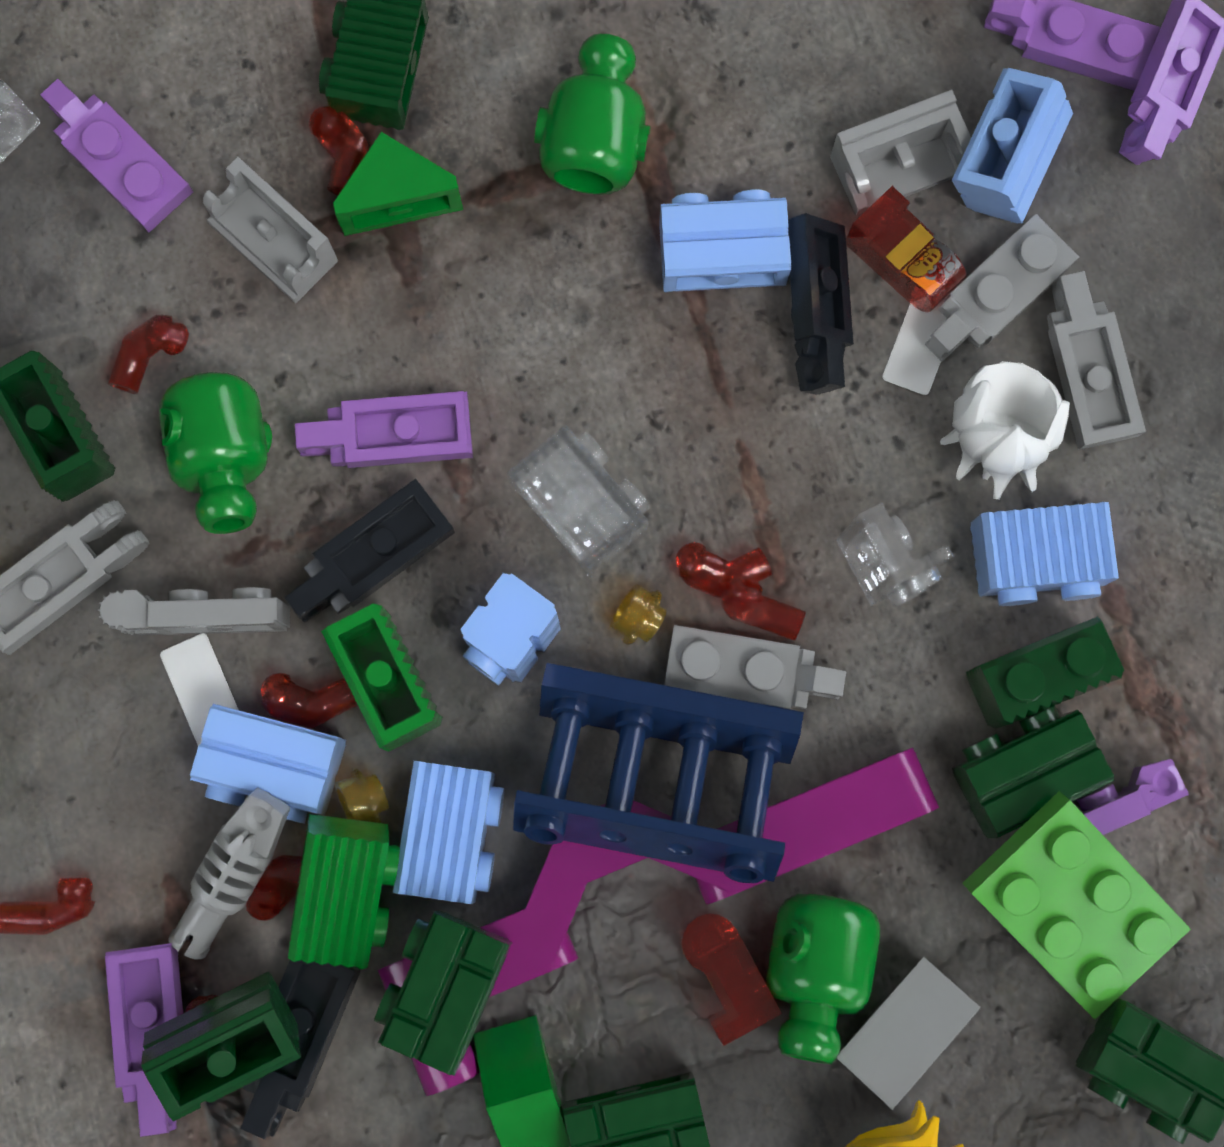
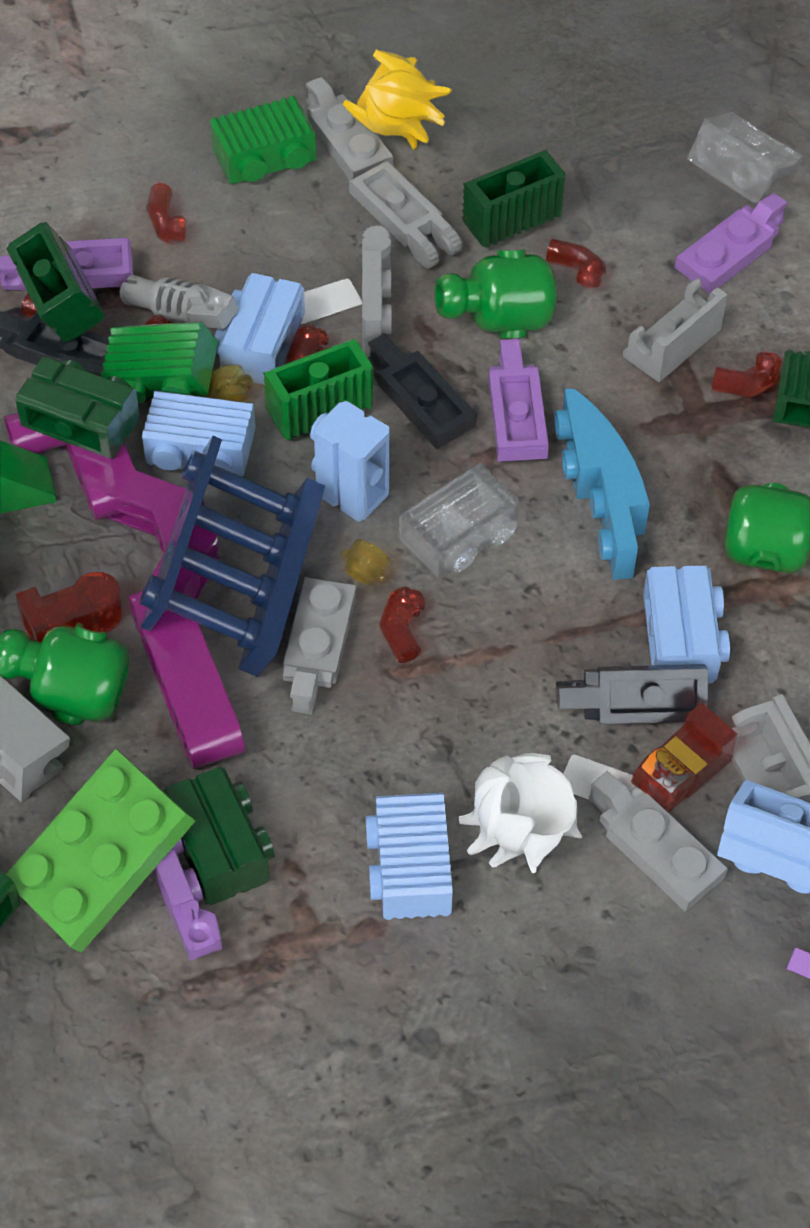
camera: 90 degrees right, 25 degrees down
green slope [333,132,463,236] -> none
clear red arm [721,576,806,641] -> none
clear bracket [836,503,954,608] -> none
dark green brick [966,616,1124,729] -> none
light grey hinge [1047,271,1146,450] -> none
none -> dark azure slope [554,388,650,580]

